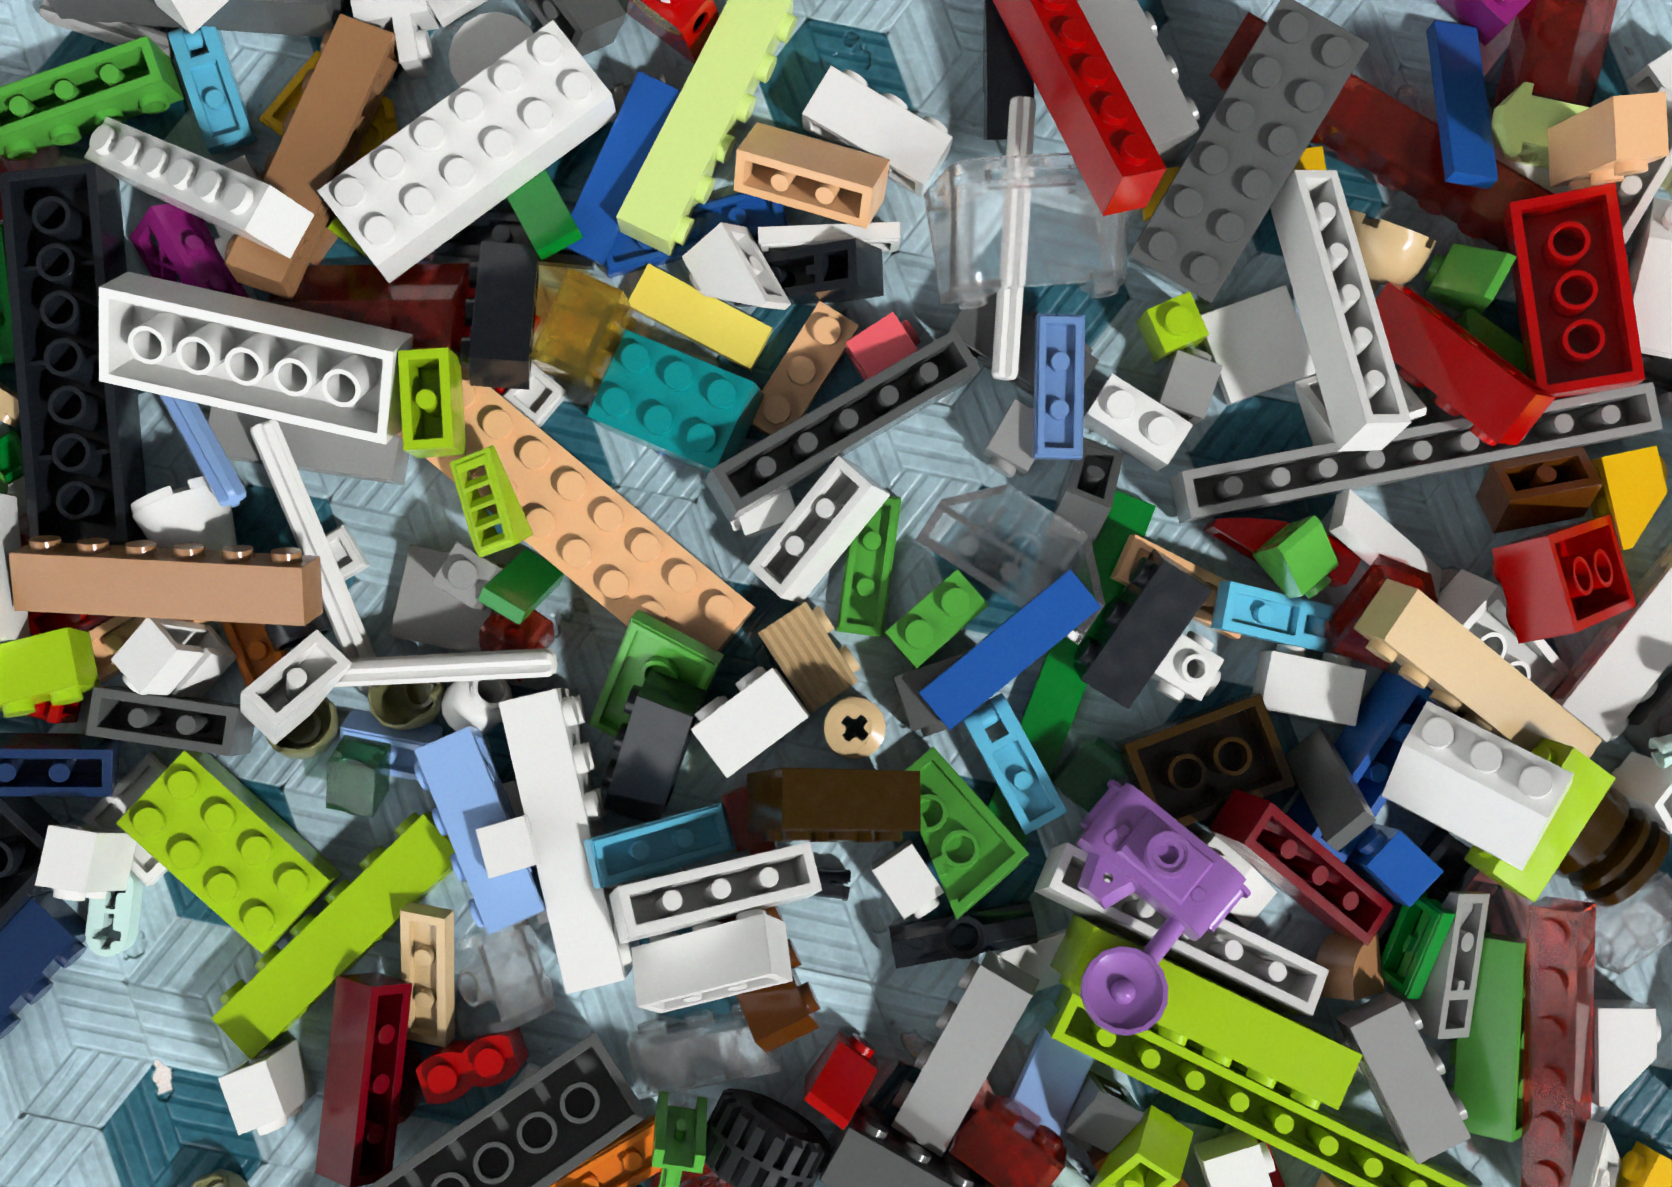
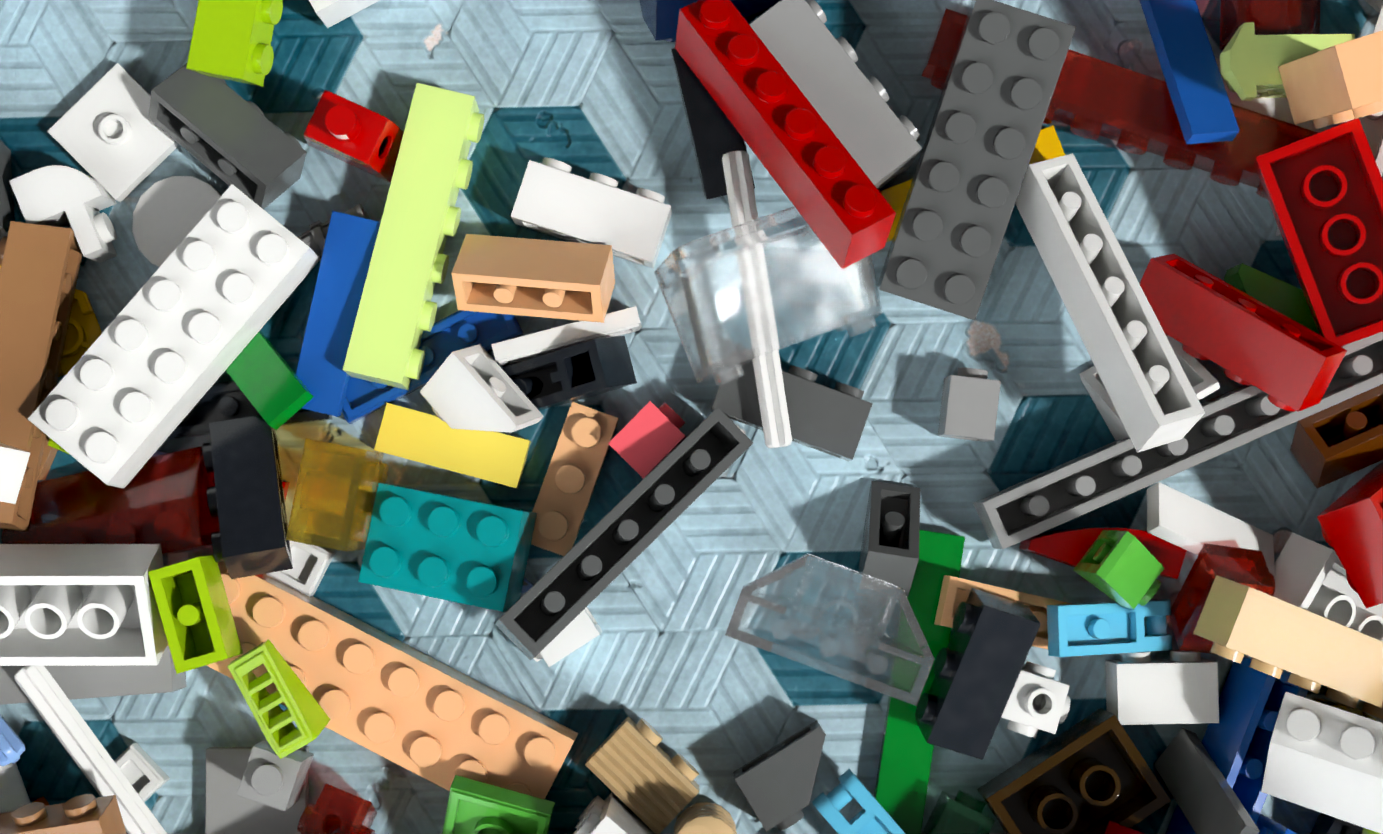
camera: 10 degrees left, 0 degrees up
green tile [478,548,564,625] -> none
white brick [748,455,891,603] -> none
bright green tile [836,496,902,638] -> none
bright green brick [883,569,989,669] -> none
blue tile [919,568,1102,730] -> none
light grey brick [983,399,1035,478] -> none
medium blue tile [1033,314,1085,460] -> none
white brick [1083,373,1193,472] -> none
lime brick [1136,291,1209,364] -> none
white tile [1201,285,1316,406] -> none
tan cylinder [1349,209,1436,293] -> none
bright green slope [1423,243,1516,314] -> none

